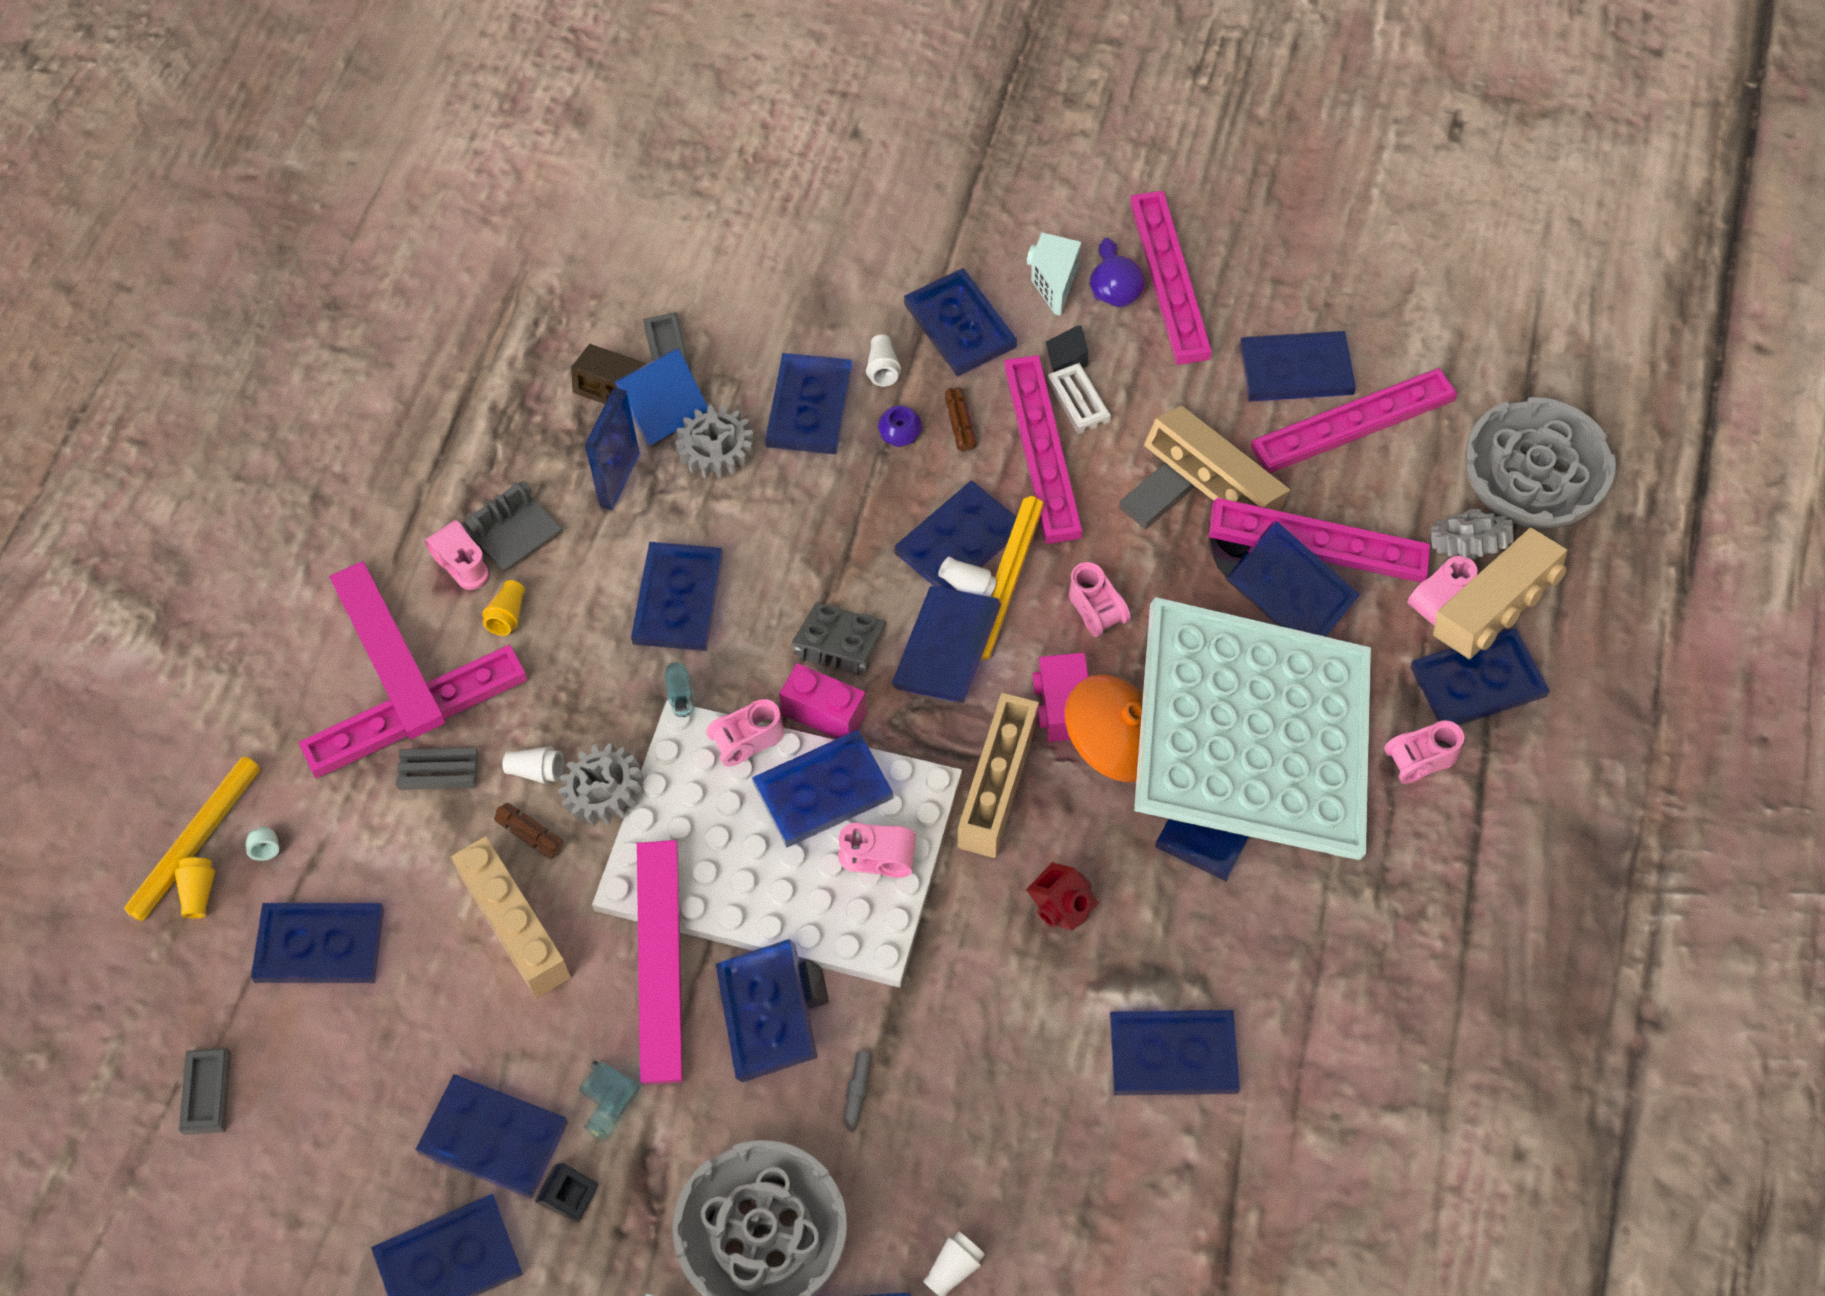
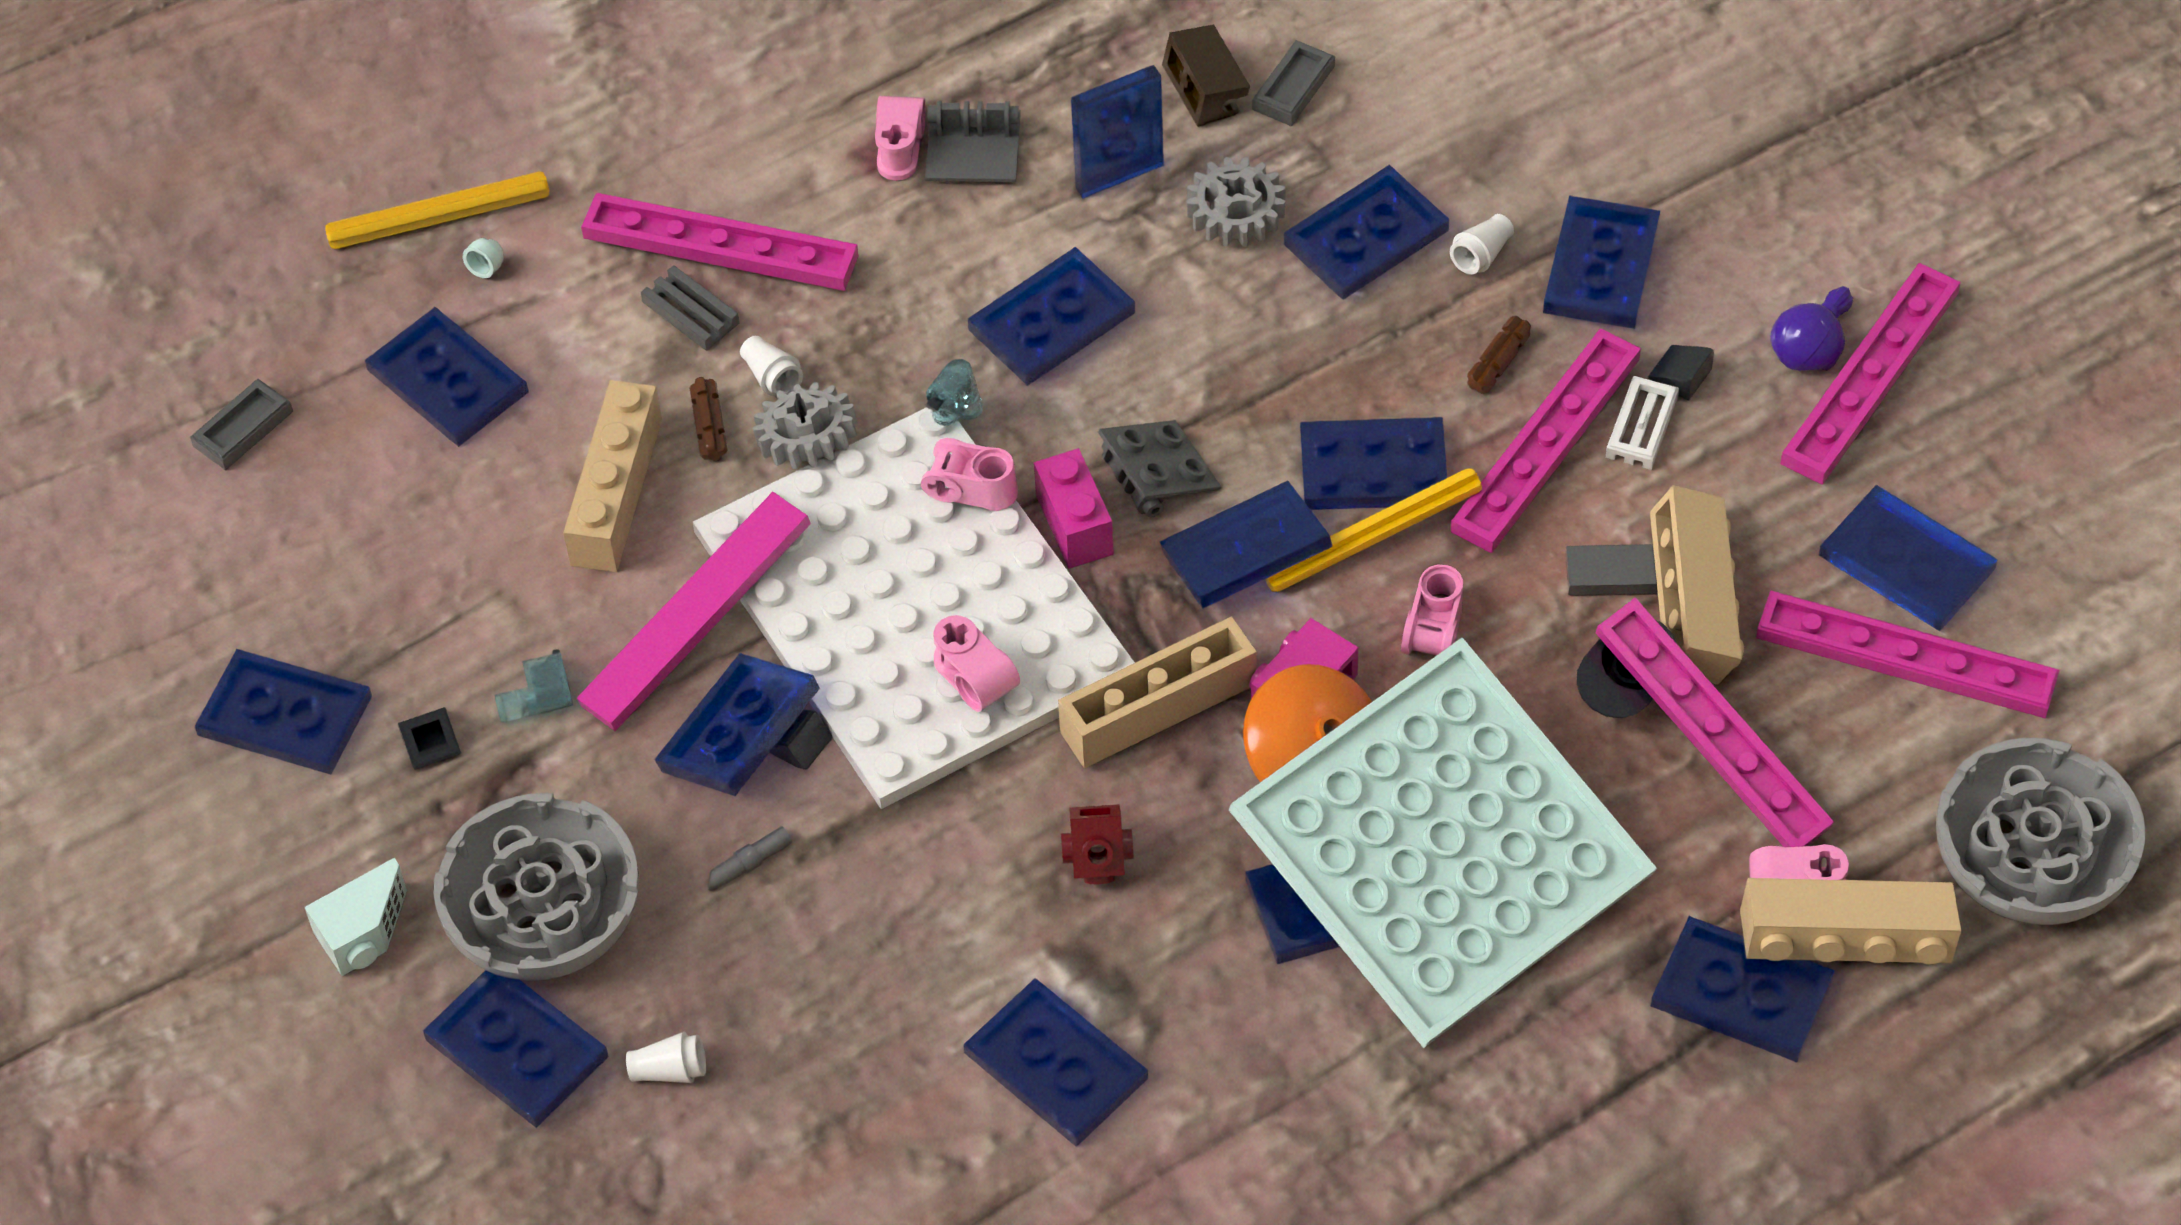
camera: 45 degrees right, 5 degrees down
yellow cone [174,857,216,919] -> none
dark pink tile [329,561,446,740] -> none
clear blue plate [415,1074,568,1199] -> none
yellow cone [482,580,525,636] -> none
blue tile [614,348,708,445] -> none
clear blue plate [752,730,893,848] -> none
dark purple plate [878,405,923,447] -> none
white cone [938,557,996,604] -> none
light aqua slope [1027,232,1081,316] -> none
clear blue plate [1225,521,1360,637] -> none
bright pink piece [1384,721,1464,784] -> none
light grey gear [1431,509,1514,560] -> none

